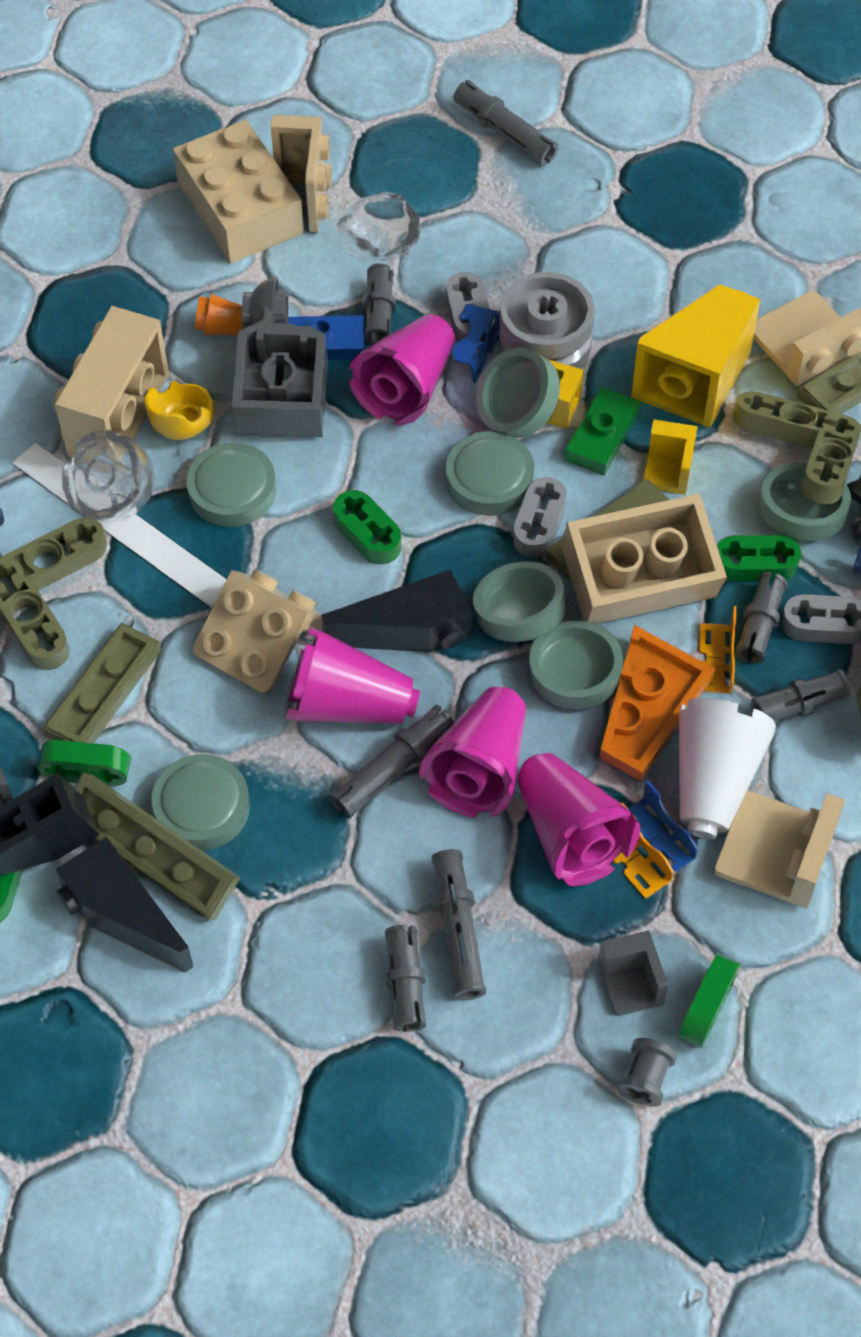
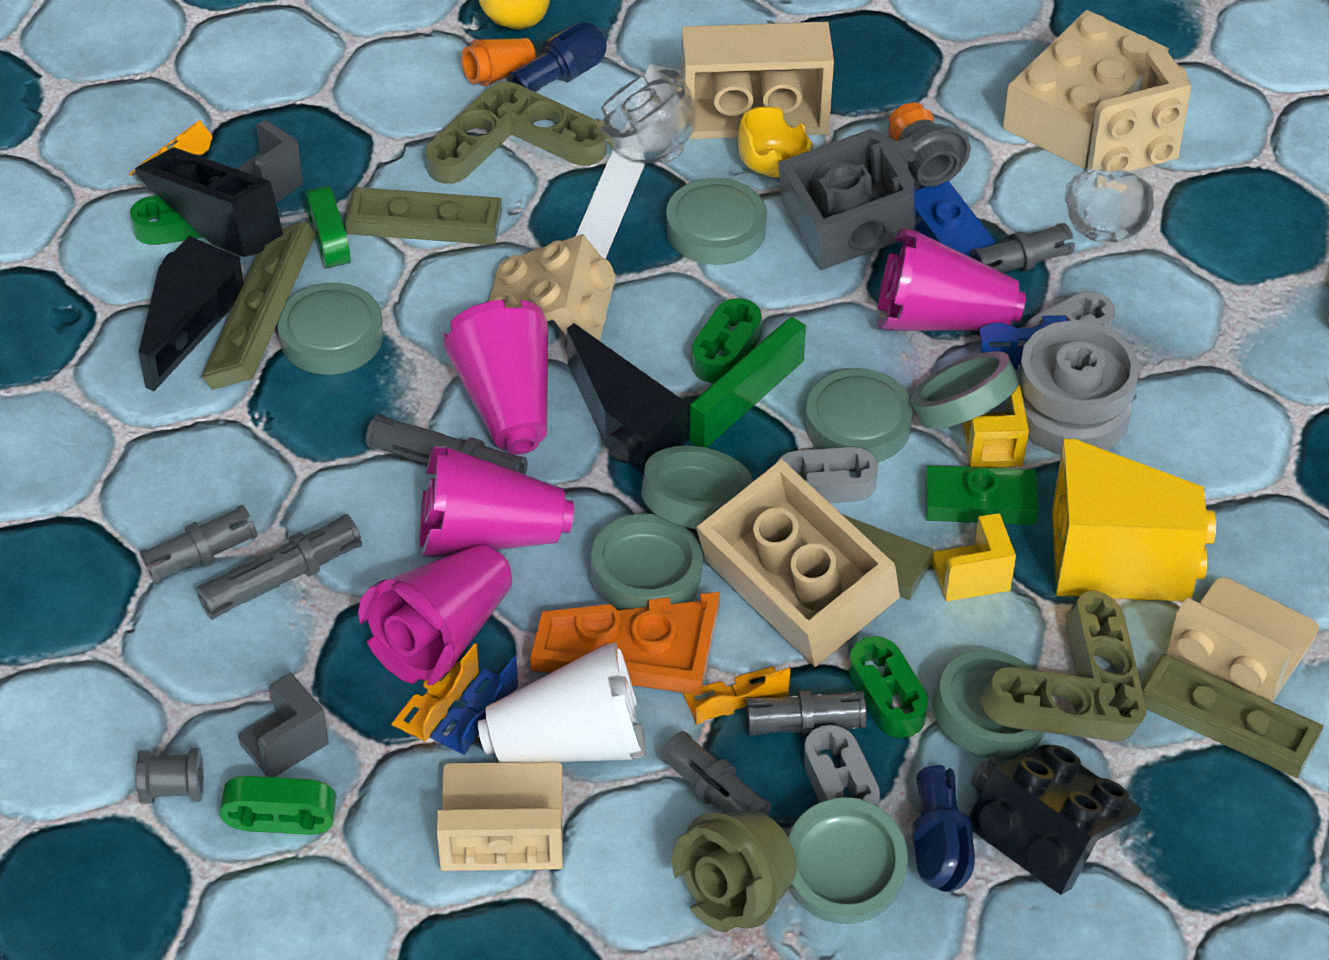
camera: 65 degrees right, 10 degrees down
none -> green tile [689,317,806,448]

